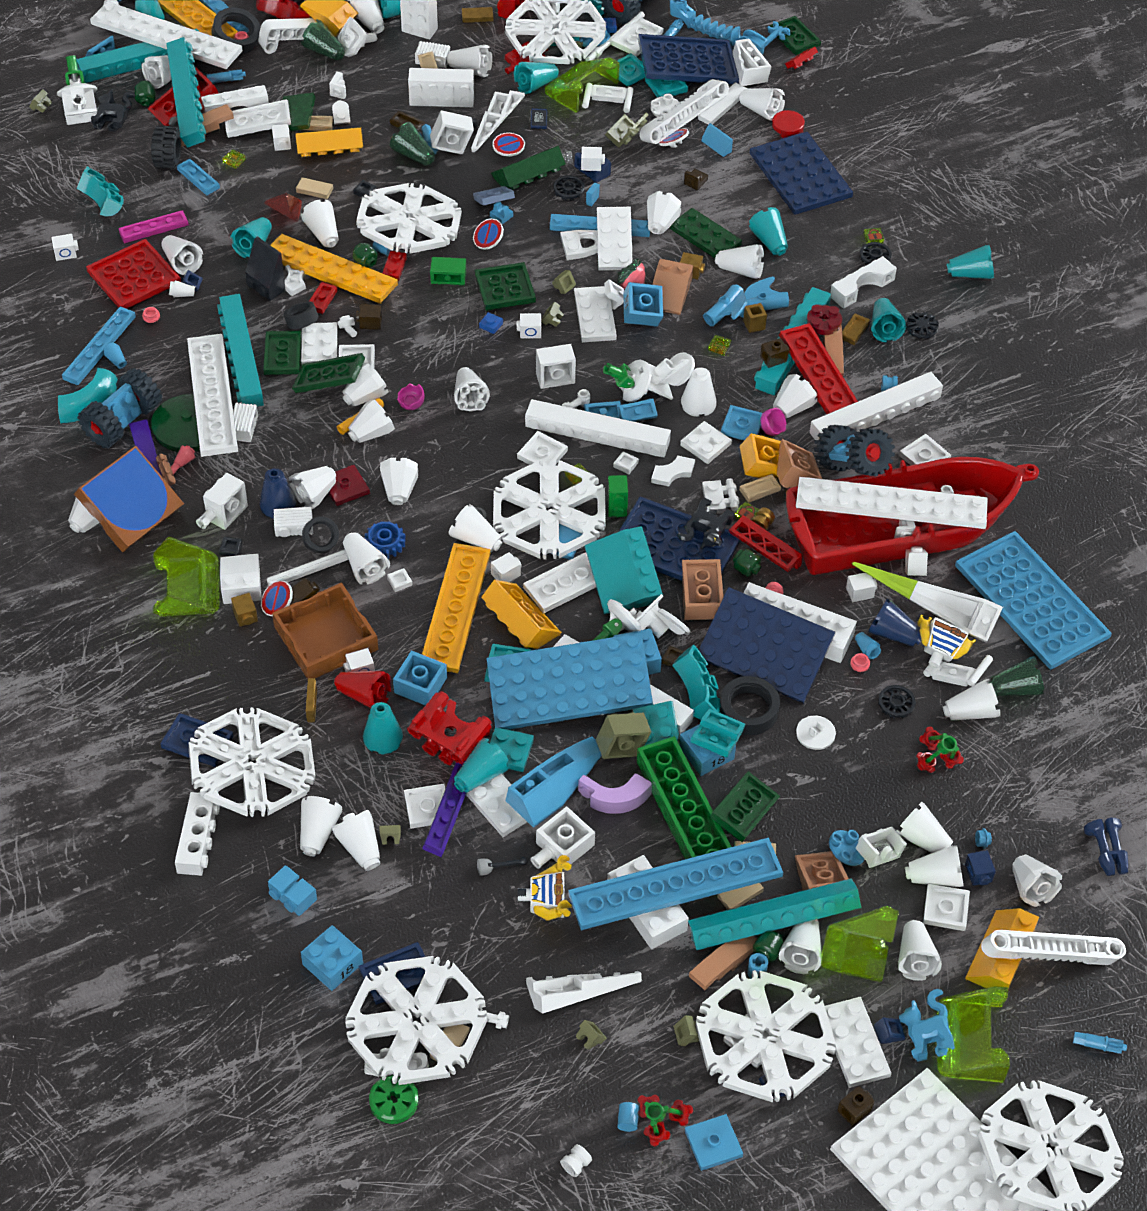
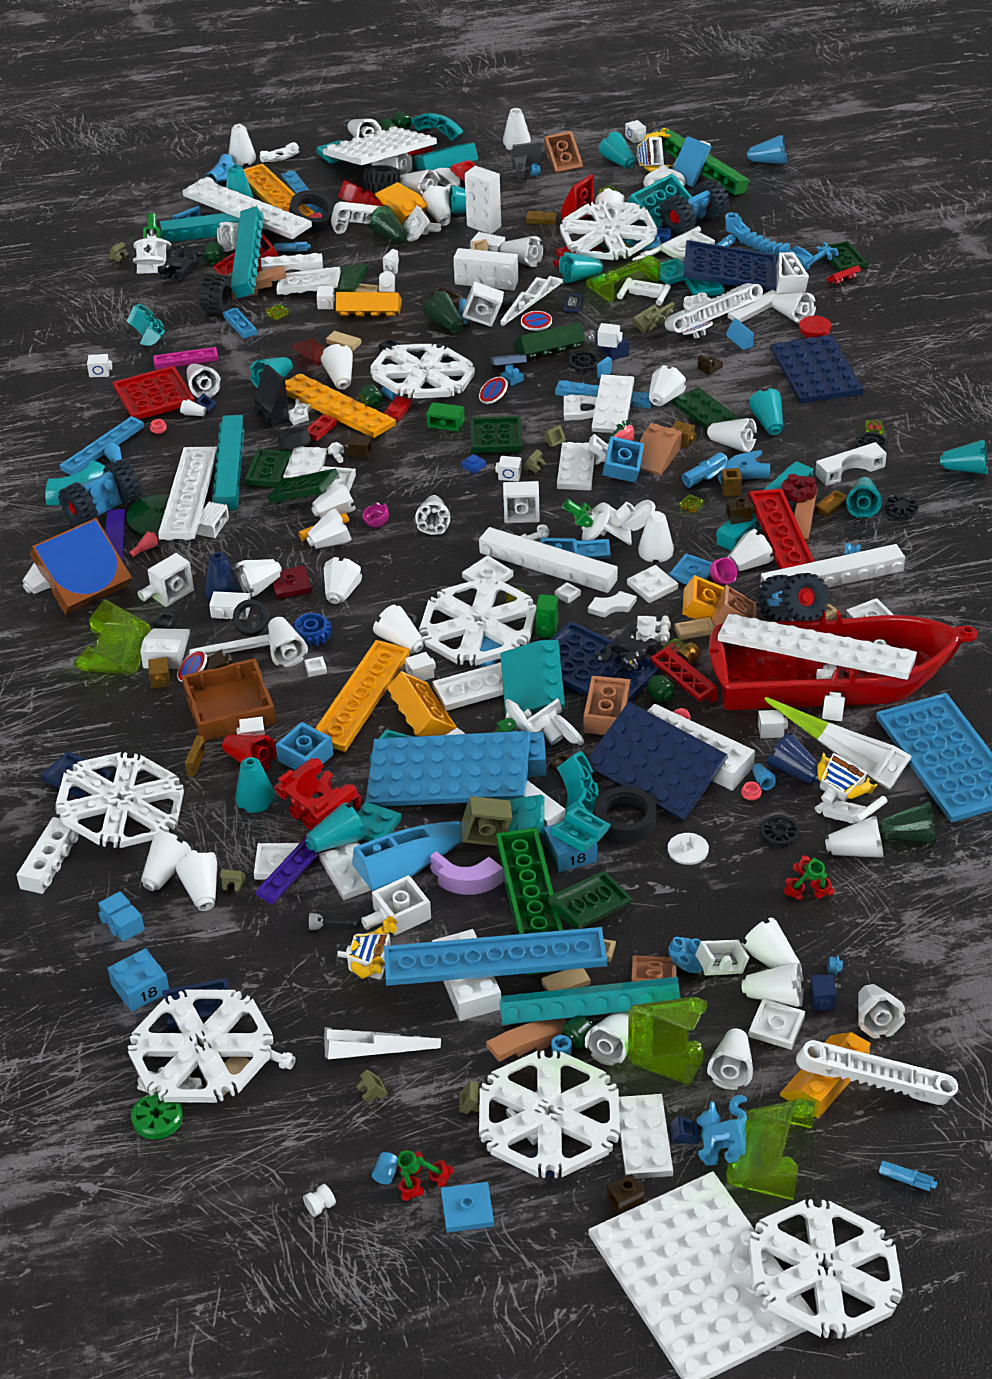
camera: 15 degrees right, 10 degrees down
nougat axle [156,454,176,486] -> none
dark blue piece [1084,817,1128,876] -> none

